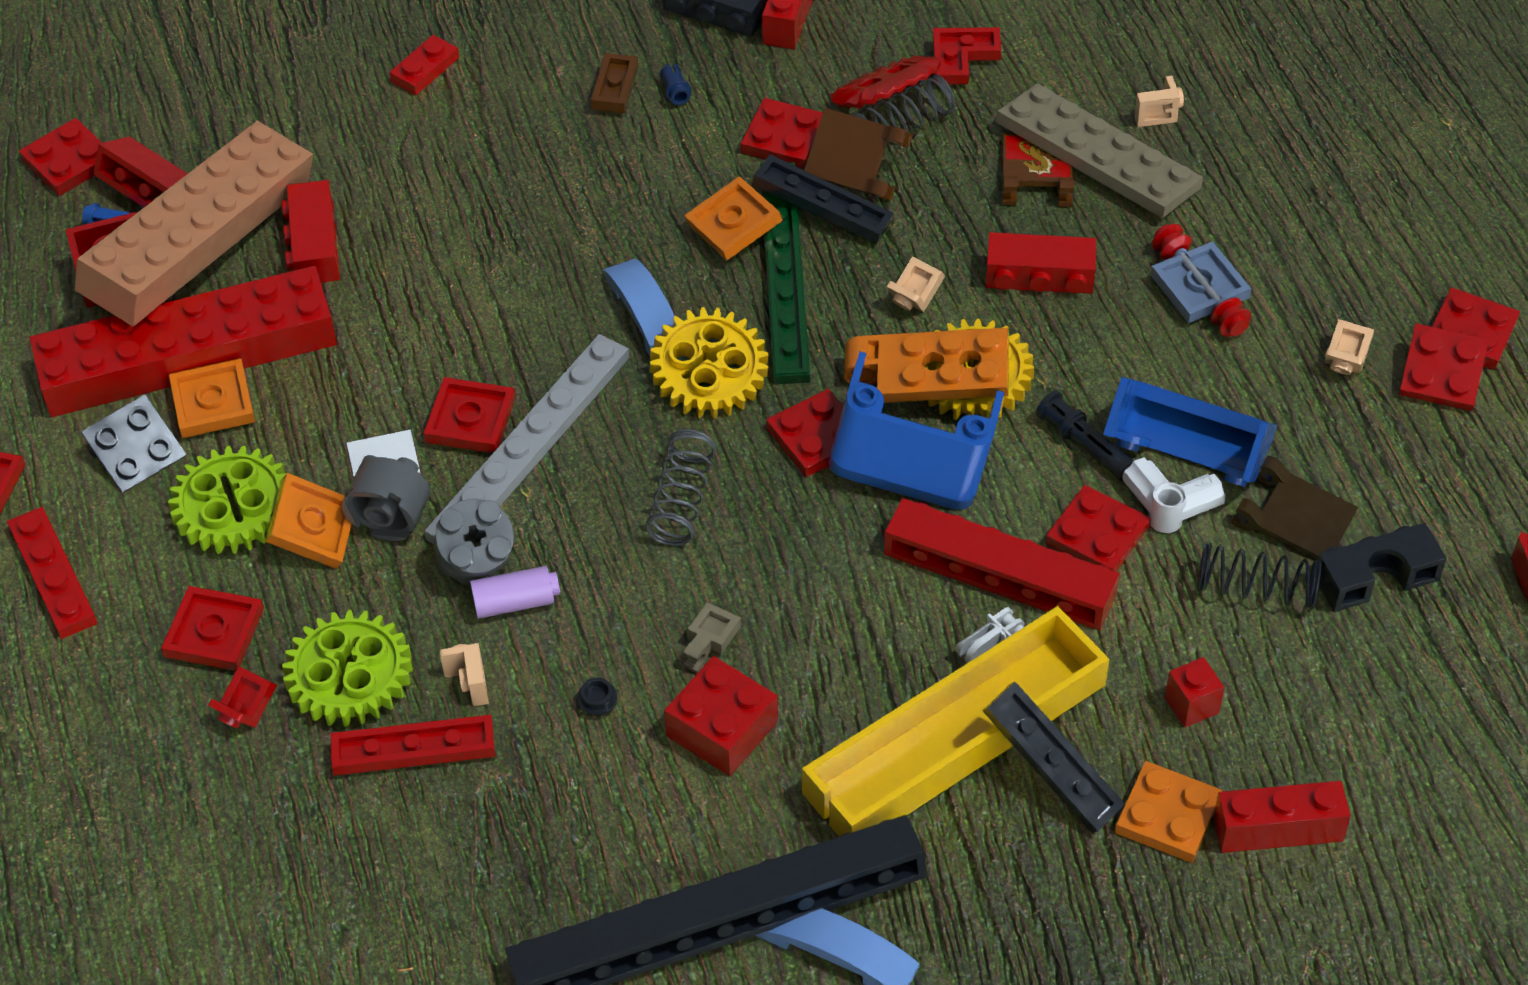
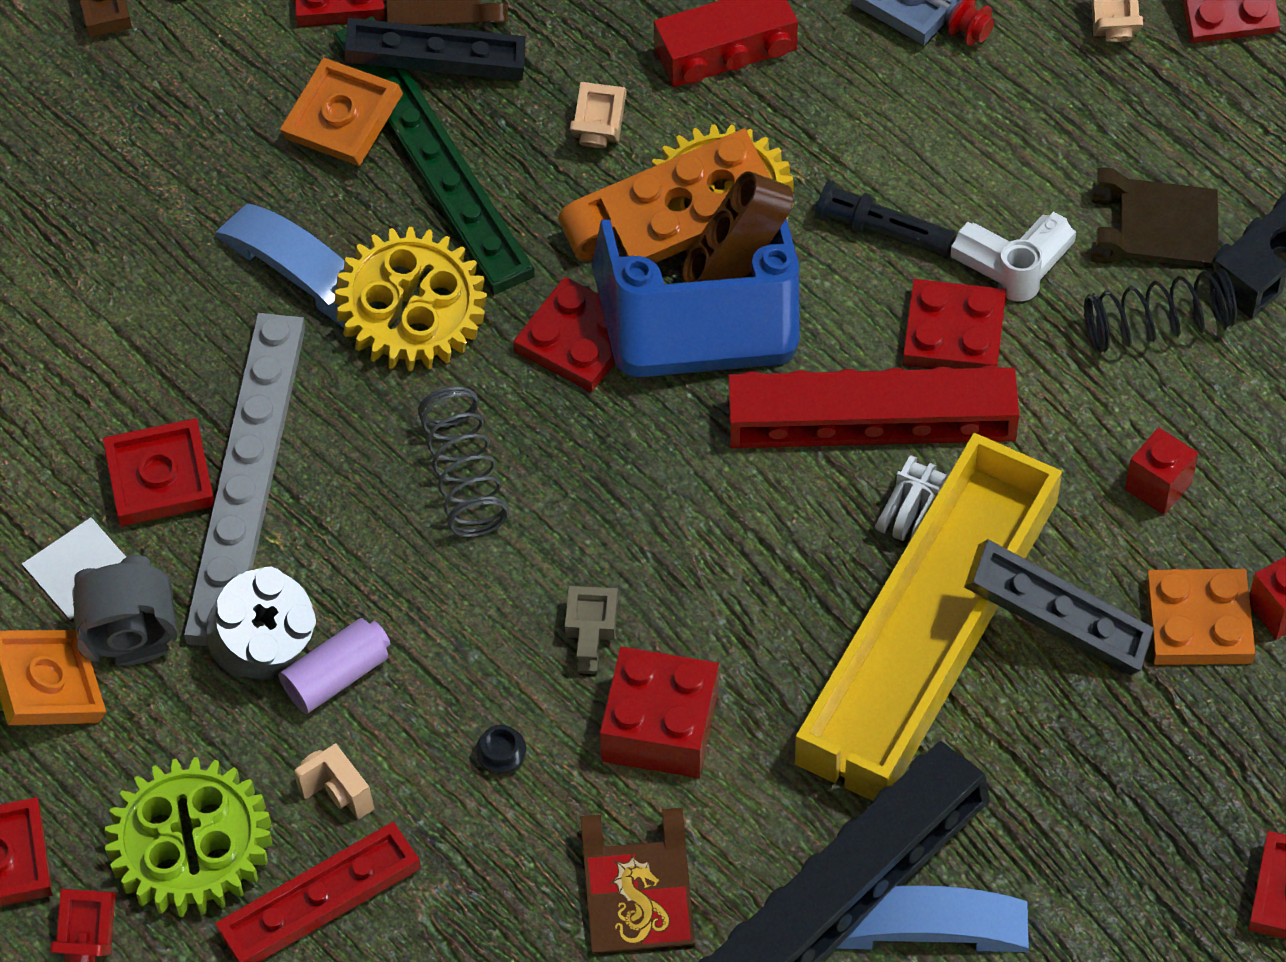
camera: 25 degrees left, 5 degrees up
blue windscreen [1103,377,1278,487] -> none
none -> flag [580,808,695,956]
none -> reddish brown beam [682,171,793,283]

